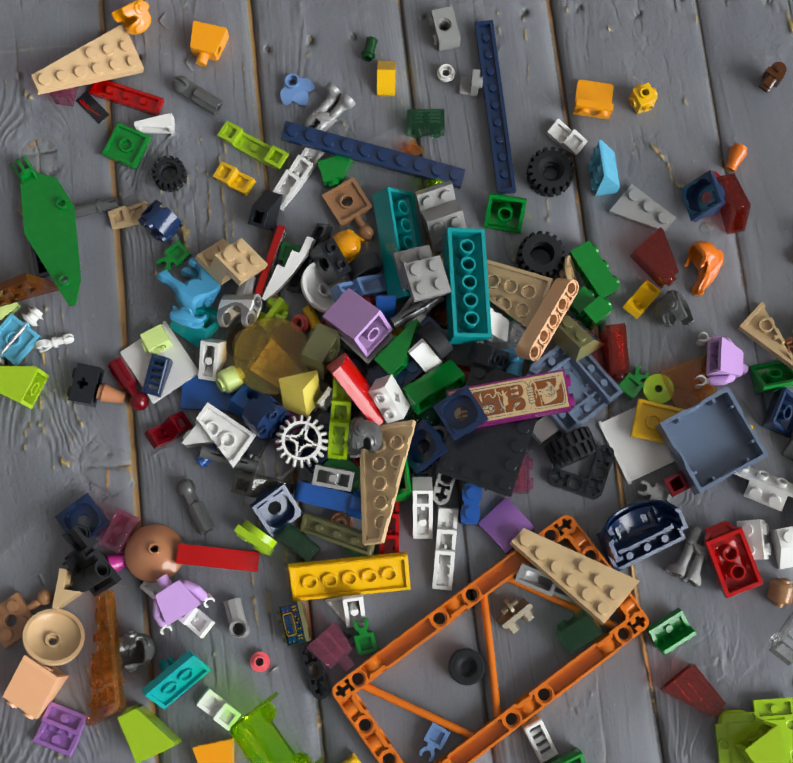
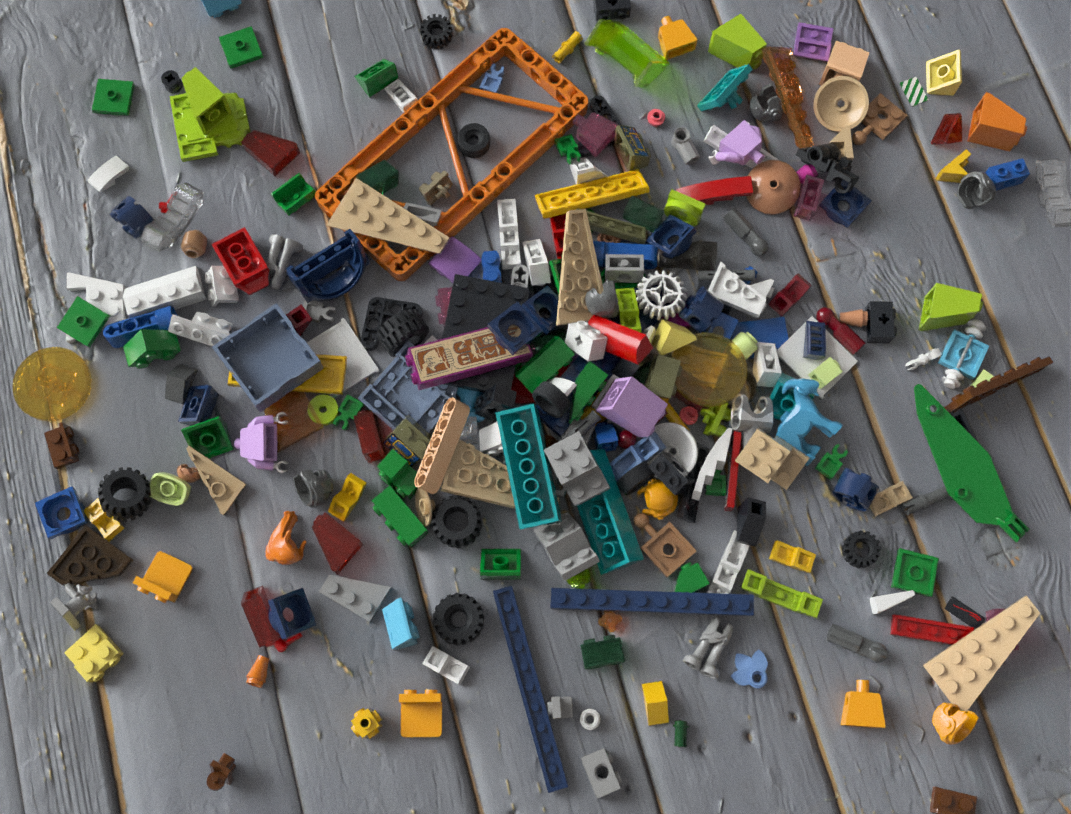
camera: 170 degrees right, 5 degrees down
slope [196,687,241,731] -> none

